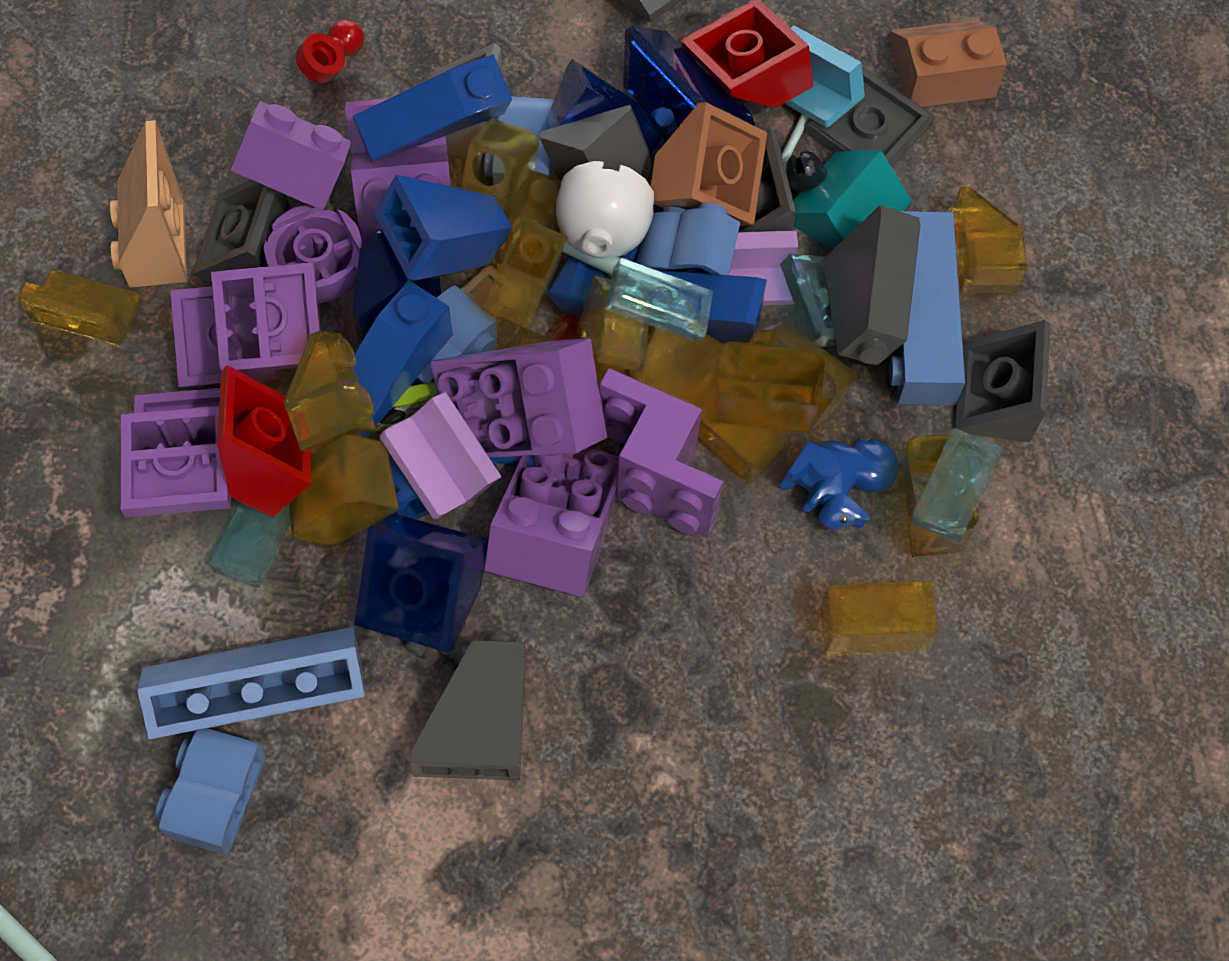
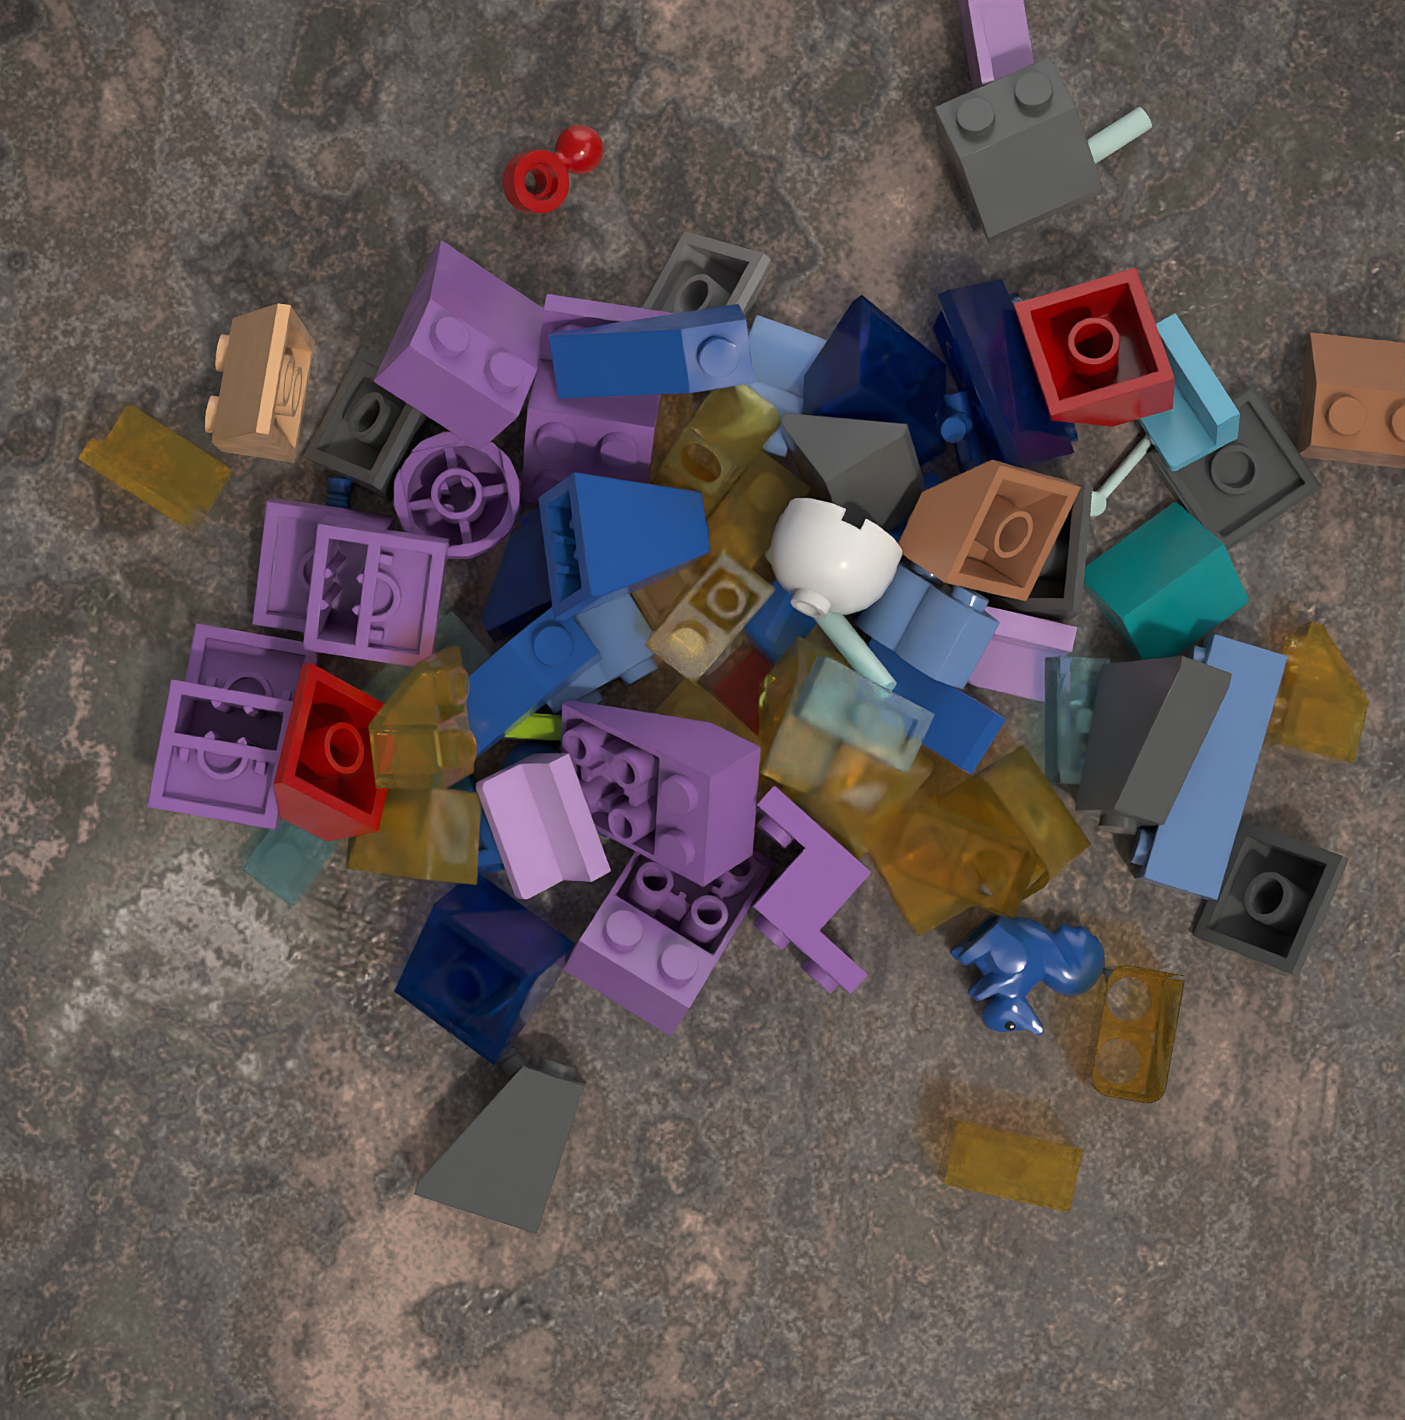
camera: 15 degrees right, 20 degrees up
medium blue brick [137,627,365,739] -> none
medium blue brick [155,728,266,856] -> none
black hinge [785,150,827,192] -> none
clear light blue plate [912,428,1002,543] -> none

